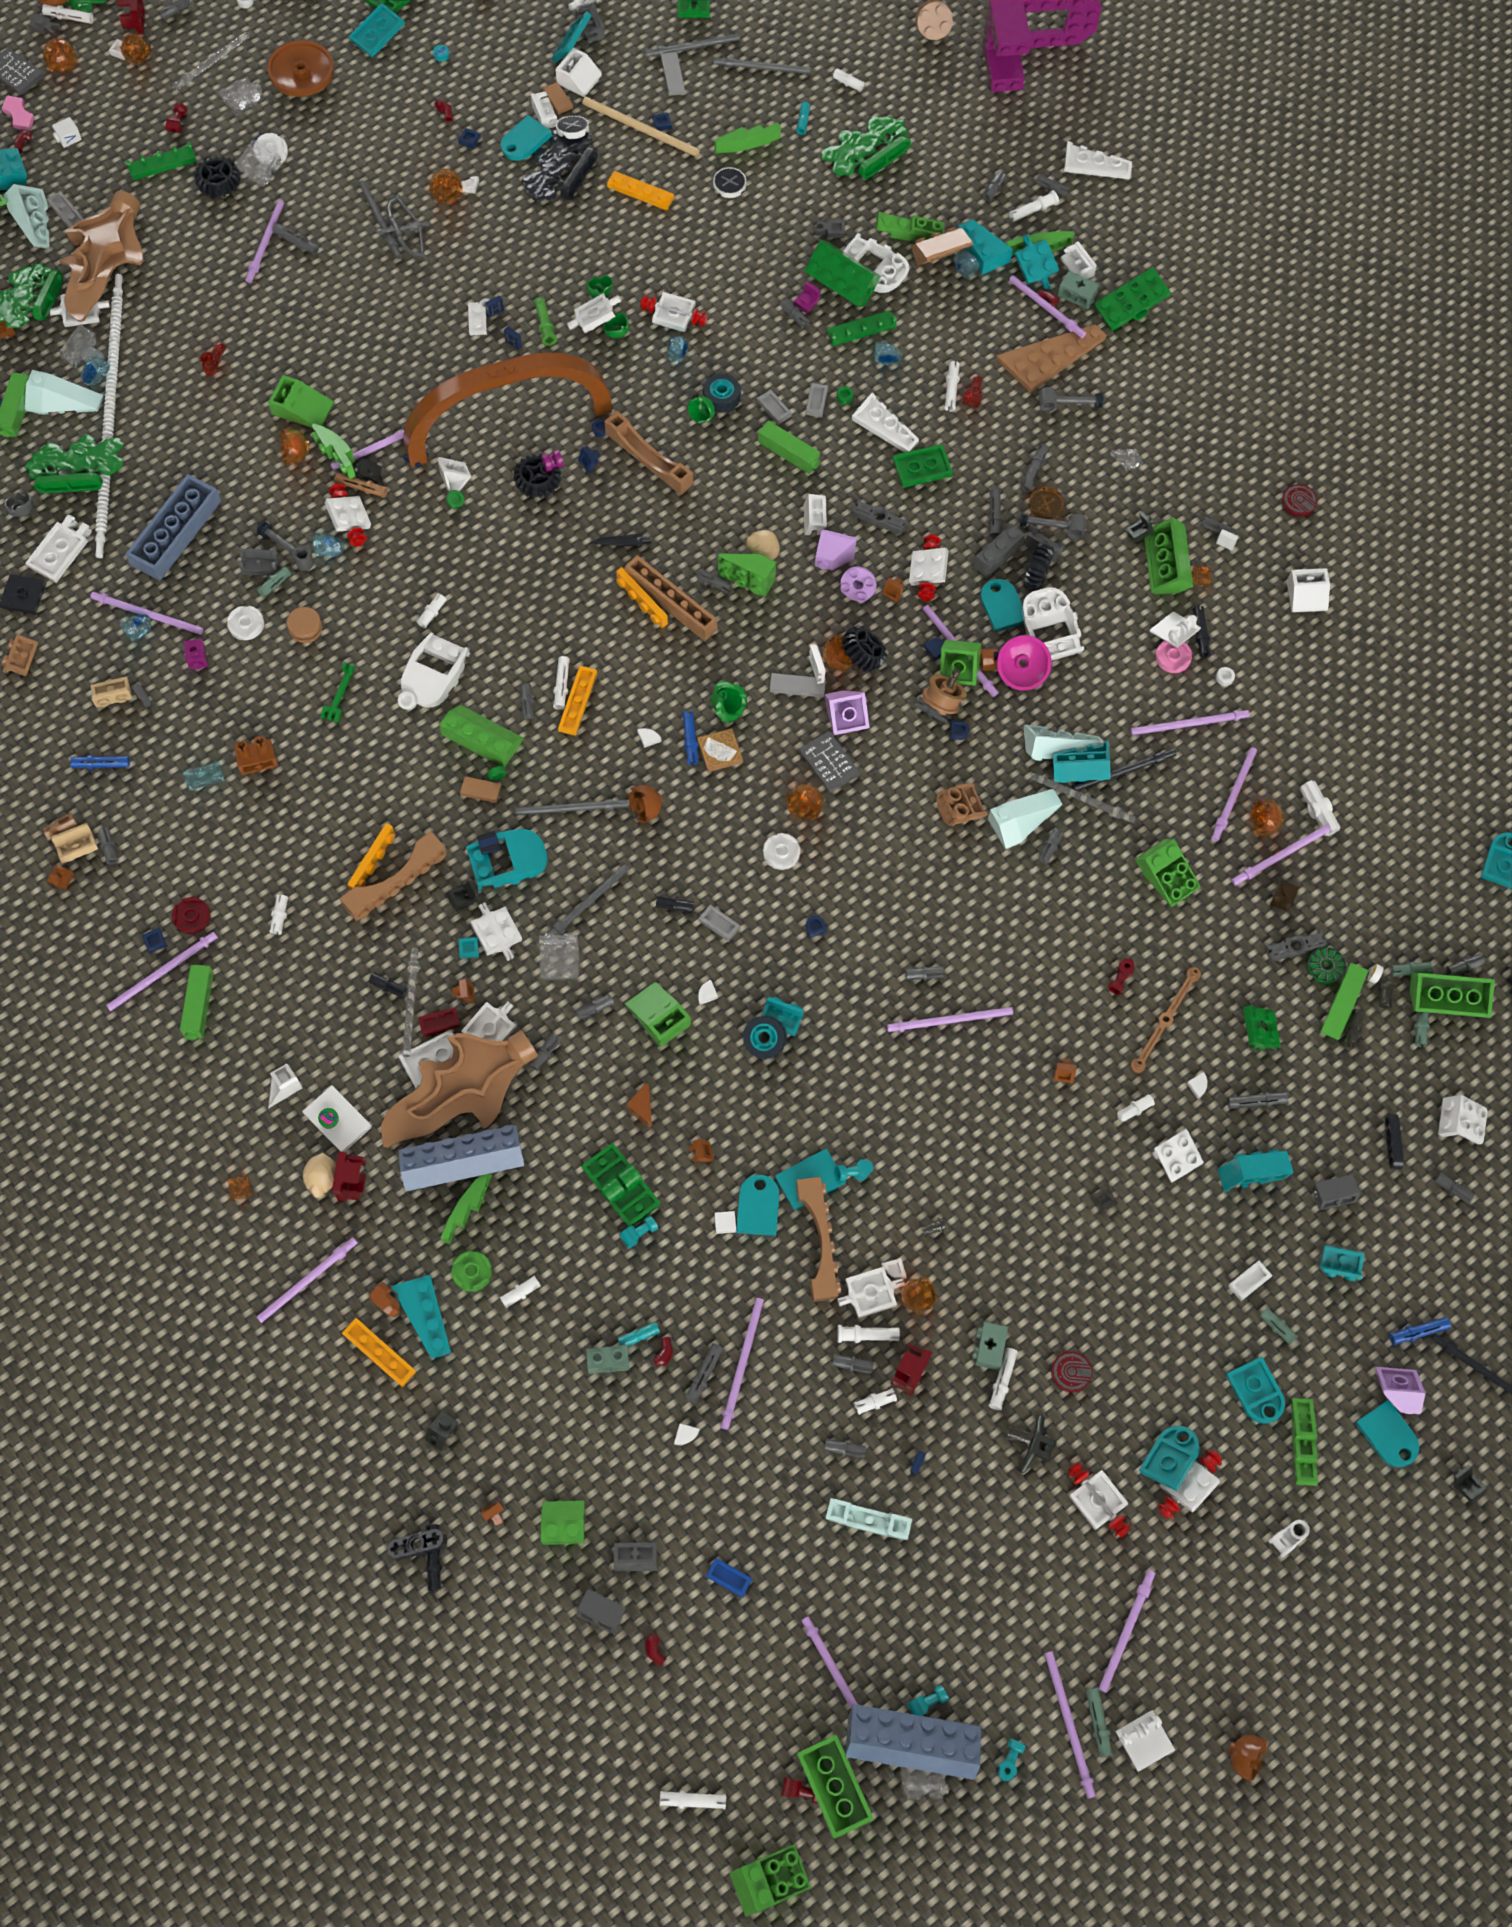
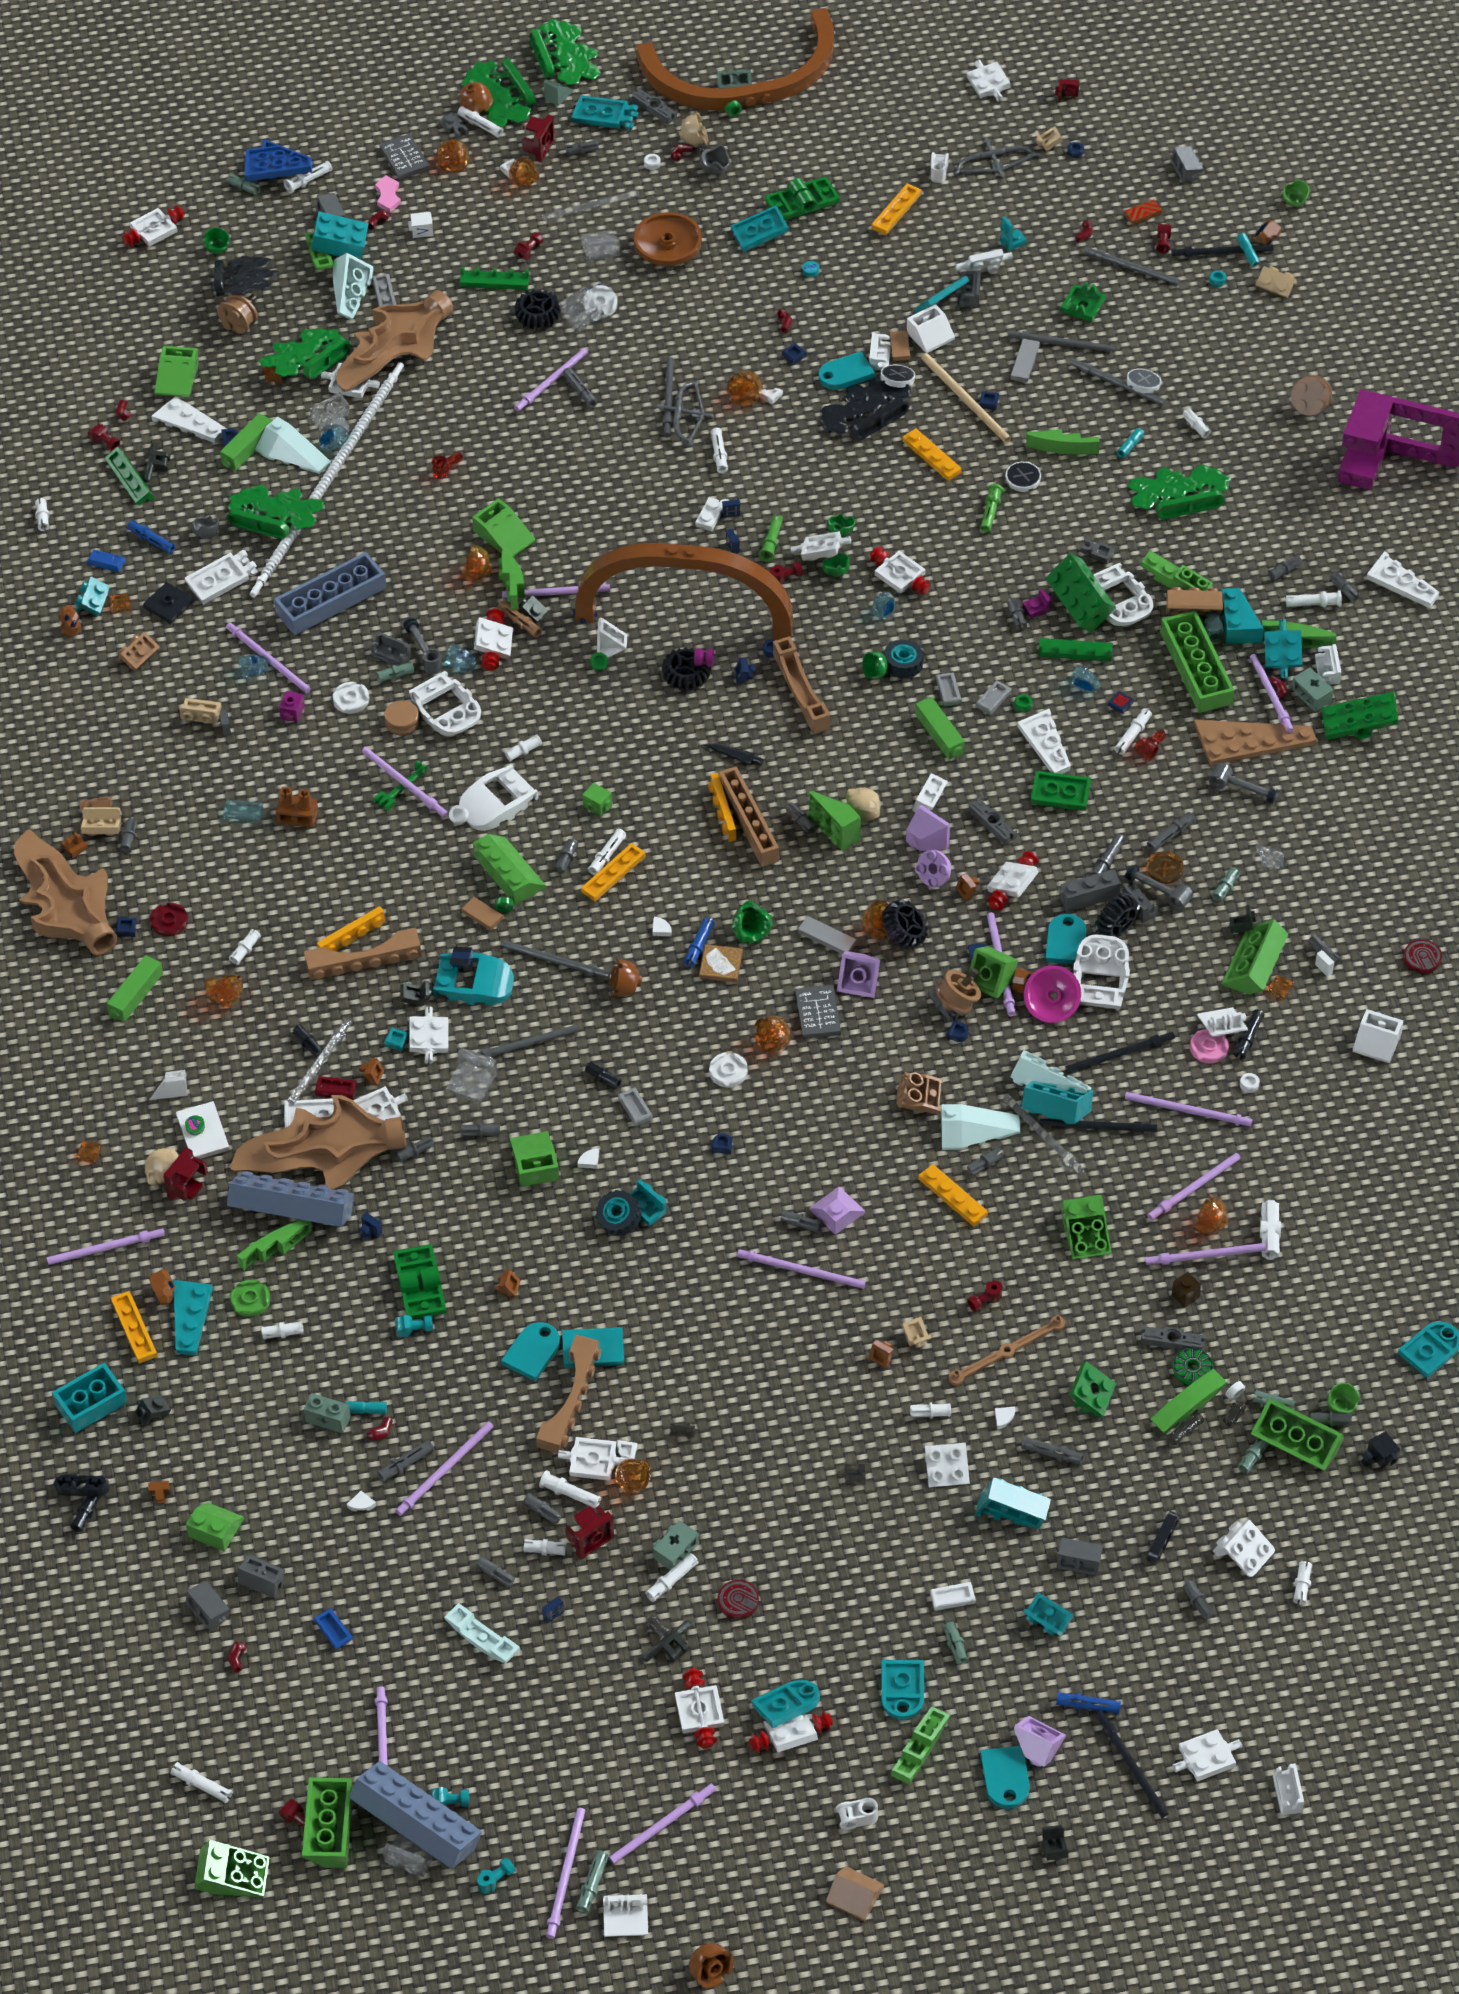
camera: 30 degrees right, 15 degrees down
blue pin [70,755,130,770] -> none
lavender bar [106,932,218,1011] -> none
dark orange slope [627,1084,652,1127] -> none
white tile [715,1211,736,1234] -> none
white tile [809,644,825,684] -> none
teal leg [834,1159,874,1181] -> none
none -> medium nougat piece [14,830,117,955]
none -> teal brick [52,1362,128,1433]
none -> clear orange cylinder [204,975,243,1007]
none -> dark blue tile [360,1212,383,1240]
none -> lavender bar [362,747,448,818]
none -> white slope [409,671,481,736]
none -> bright green brick [583,783,613,816]
none -> white pin [711,428,728,473]
none -> dark red leg [769,561,803,584]
none -> lavender slope [809,1187,865,1235]
none -> medium nougat slope [826,1866,884,1922]
none -> tan bracket [901,1317,932,1348]
none -> light orange plate [919,1164,988,1227]
none -> bright green pin [980,484,1004,533]
none -> black bar [1065,1032,1175,1073]
none -> tile [1108,691,1134,714]
none -> tile [1126,369,1161,394]
none -> bright green brick [1160,610,1235,713]
none -> sand green pin [1212,867,1240,902]
none -> bright green hair [1327,1382,1360,1414]

